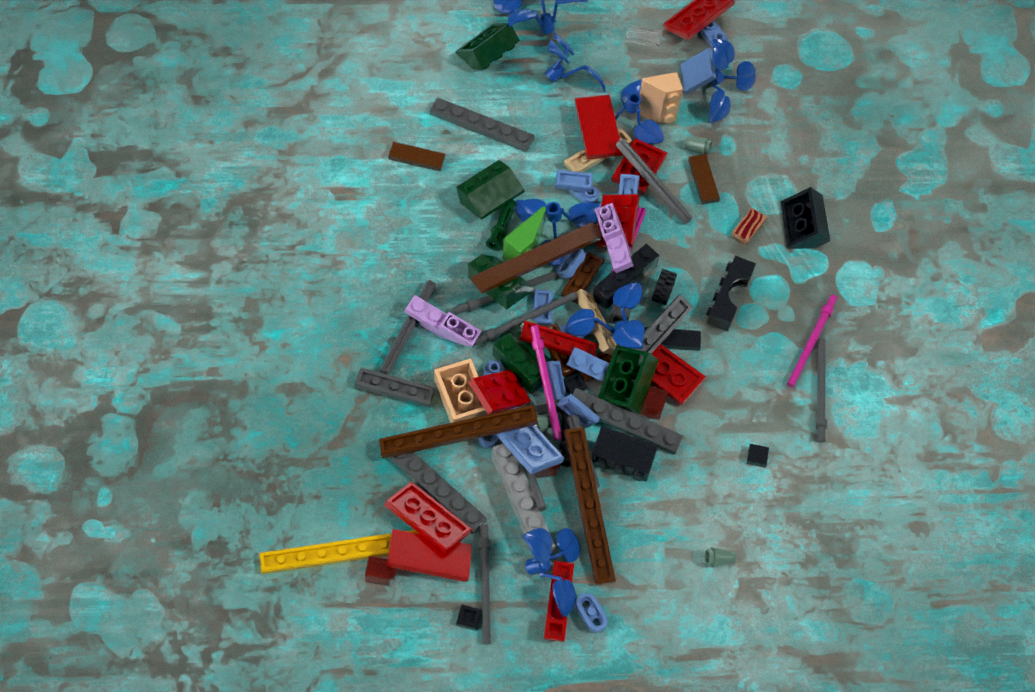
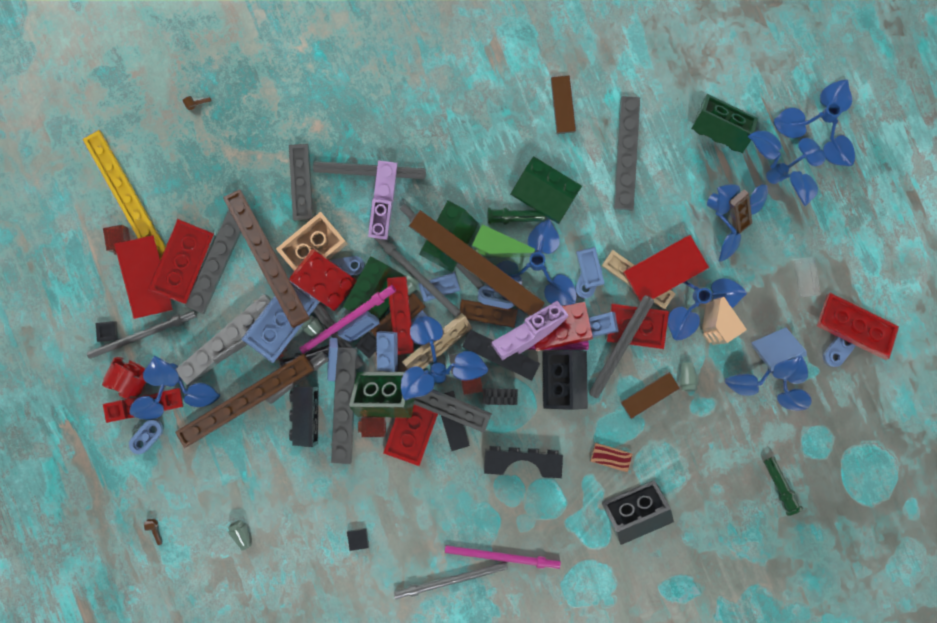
camera: 75 degrees right, 25 degrees up
none -> red brick [102,357,146,399]
none -> reddish brown hand [144,519,162,546]
none -> reddish brown hand [183,96,211,110]
none -> clear red brick [461,377,483,395]
none -> black slope [542,351,588,410]
none -> reddish brown tile [729,189,752,233]
none -> dark green pin [763,456,803,516]

